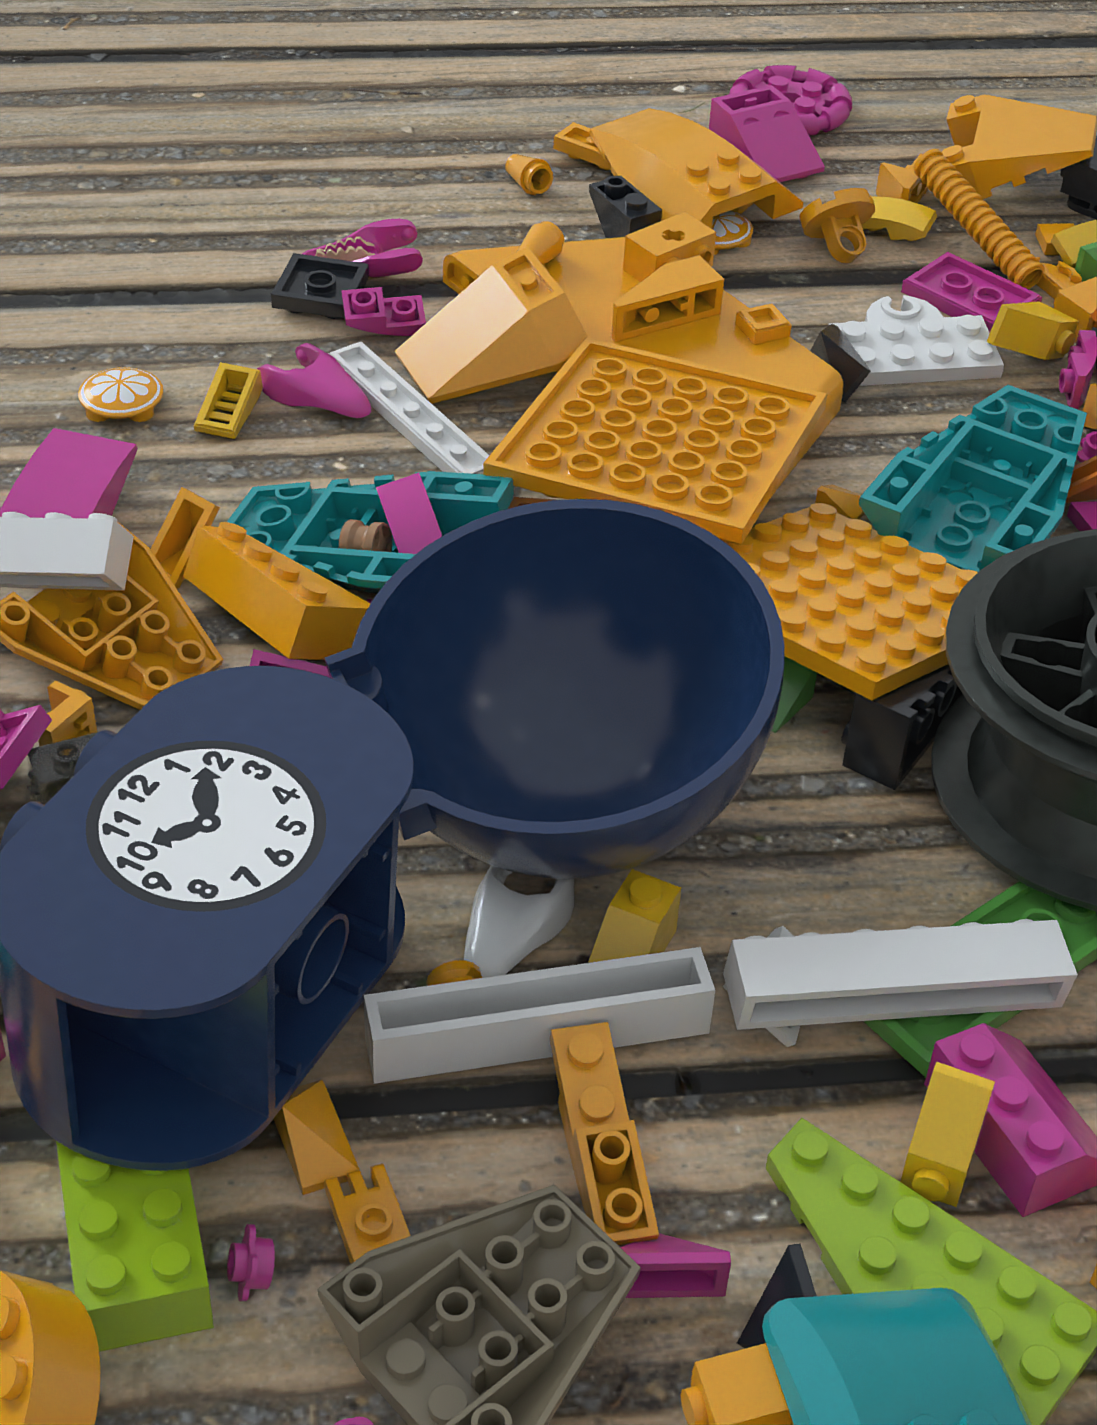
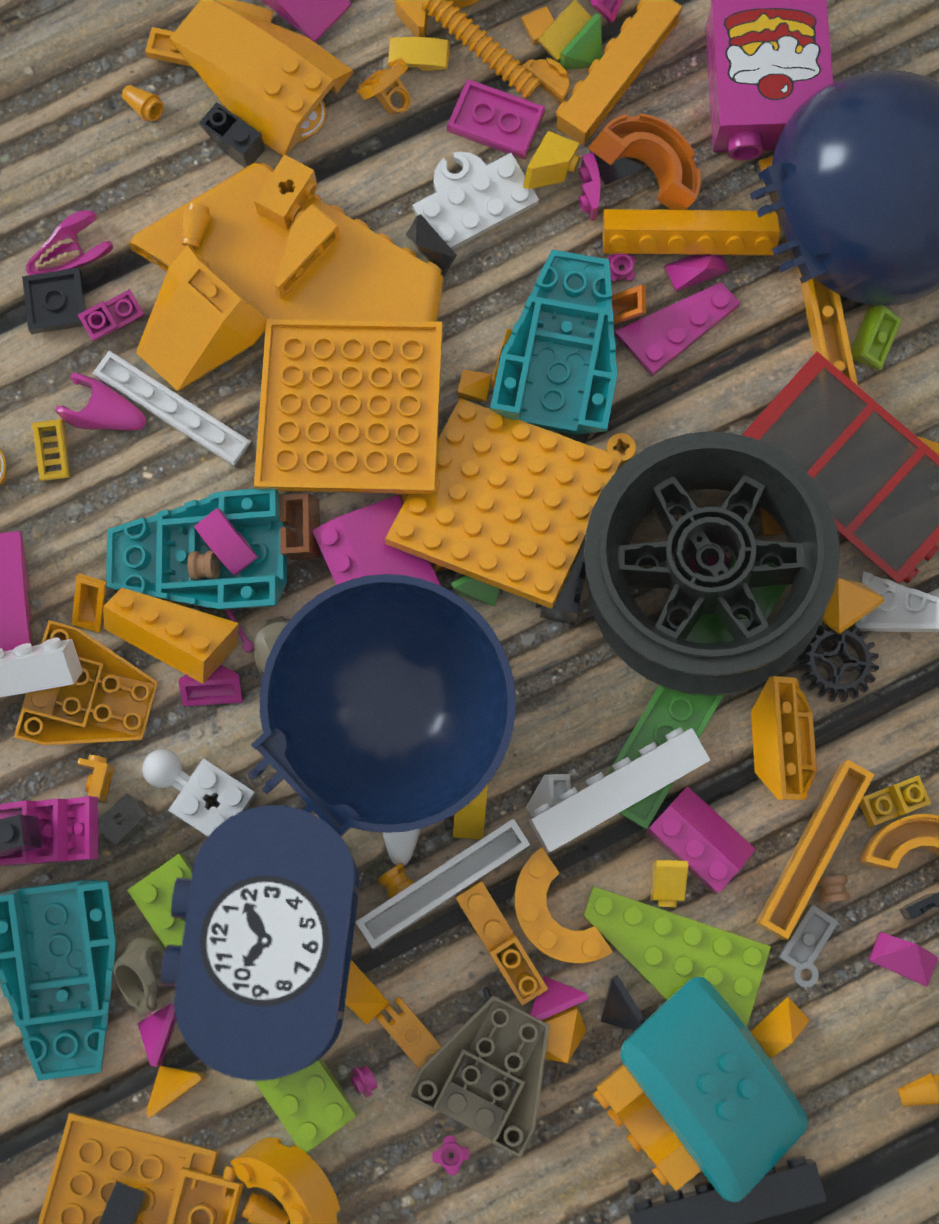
camera: 15 degrees left, 35 degrees up
light orange tile [735,303,792,345] -> none
none -> light orange brick [514,847,613,963]
none -> light orange slope [541,1005,587,1063]

